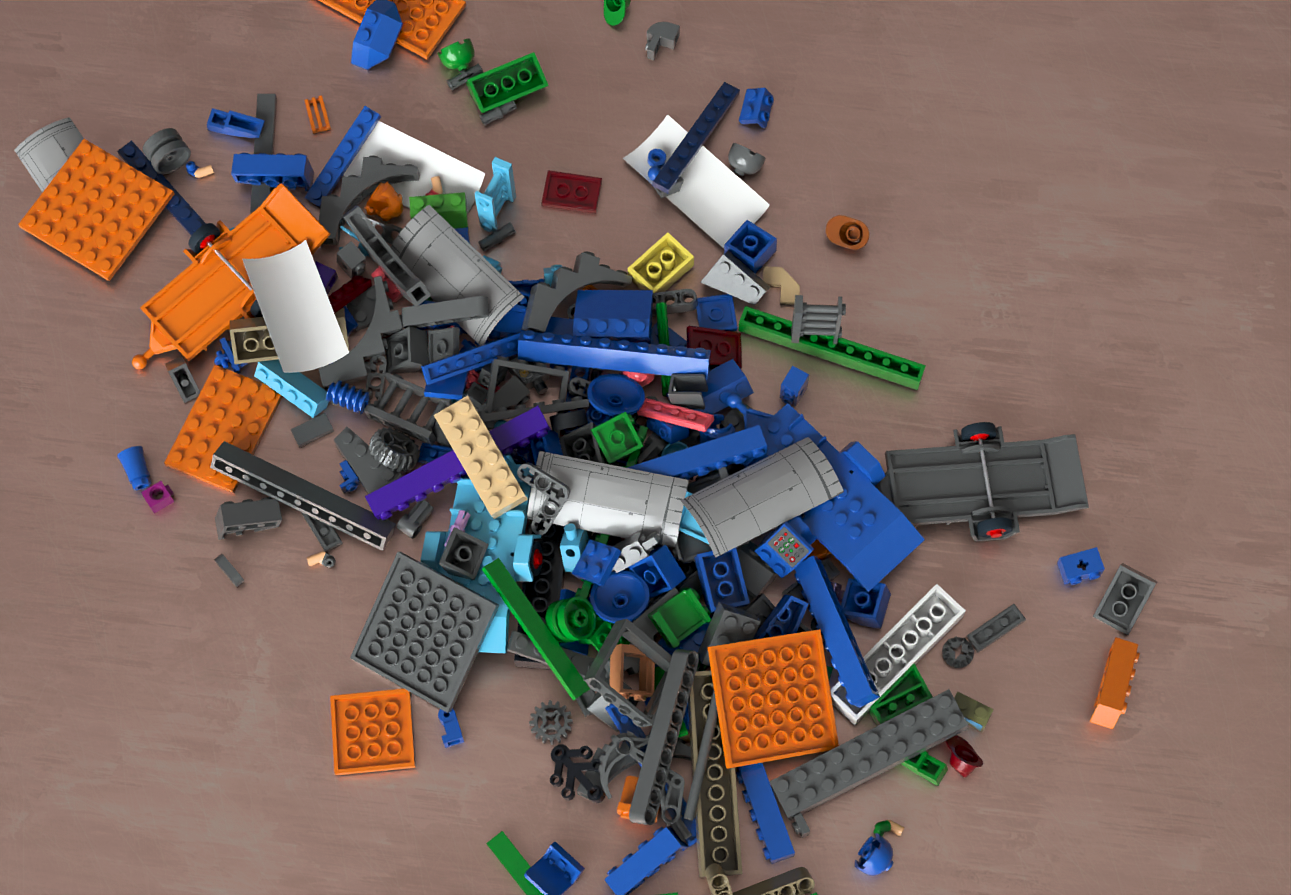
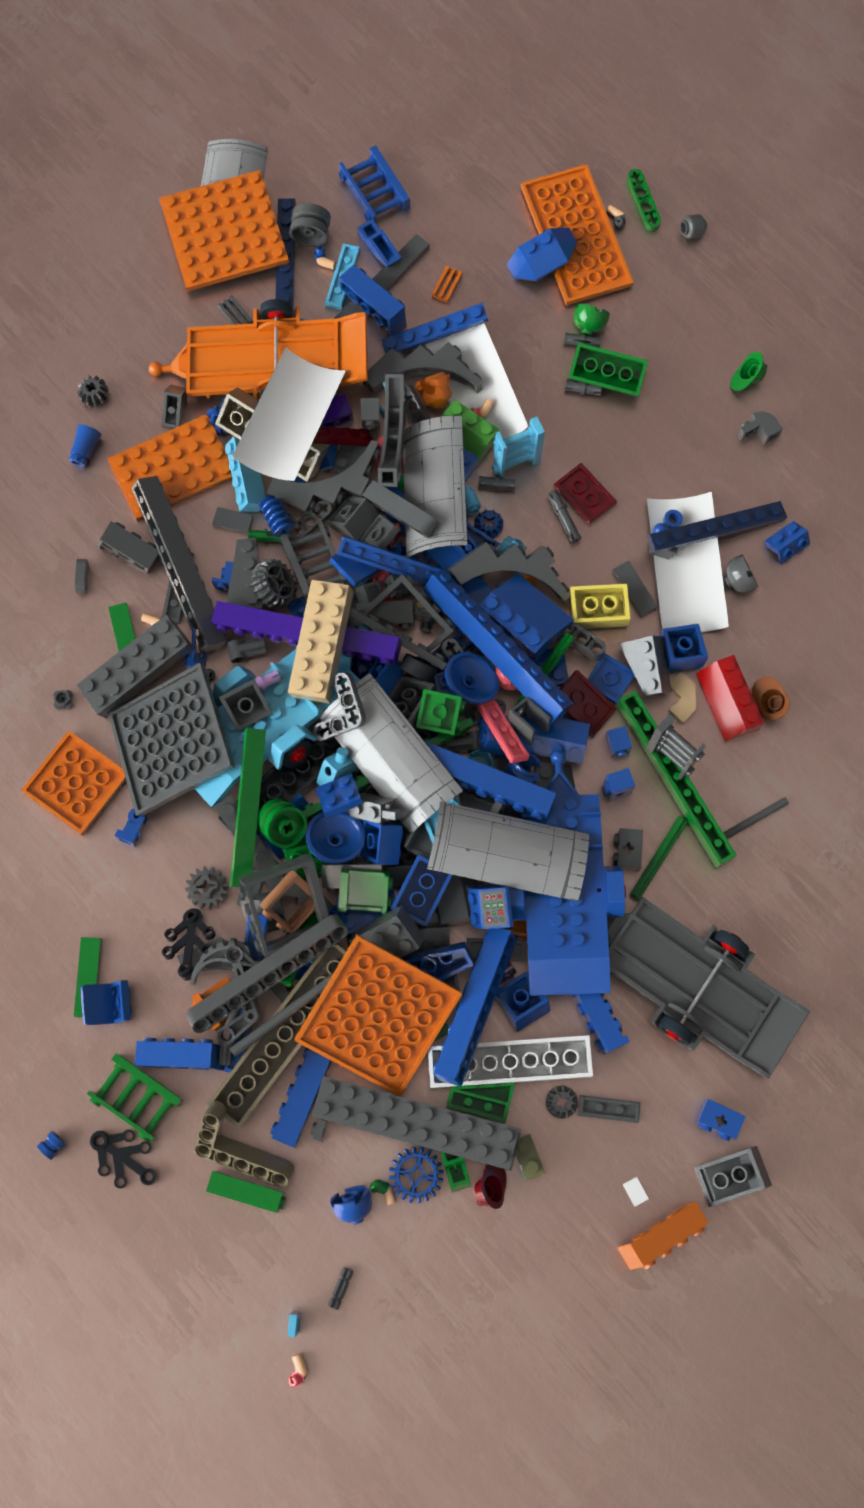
camera: 40 degrees right, 5 degrees up
magenta brick [141,481,174,514] -> none
none -> dark grey plate [54,690,73,709]
none -> dark grey gear [77,375,108,407]
none -> dark grey brick [77,615,195,718]
none -> green tile [108,603,136,651]
none -> blue plant [185,628,208,669]
none -> dark grey tile [218,295,253,325]
none -> green axle [248,529,281,543]
none -> medium azure tile [325,243,361,311]
none -> blue fence [338,145,410,224]
none -> blue gear [389,1146,444,1203]
none -> blue gear [474,509,503,538]
none -> dark grey pin [547,490,582,543]
none -> blue wedge [571,993,630,1055]
none -> blue brick [605,726,632,758]
none -> dark grey tile [612,561,658,617]
none -> dark grey brick [613,828,643,872]
none -> white sticker [623,1177,649,1207]
none -> green axle [630,816,688,900]
none -> red slope [696,655,764,742]
none -> dark grey bar [723,797,789,839]

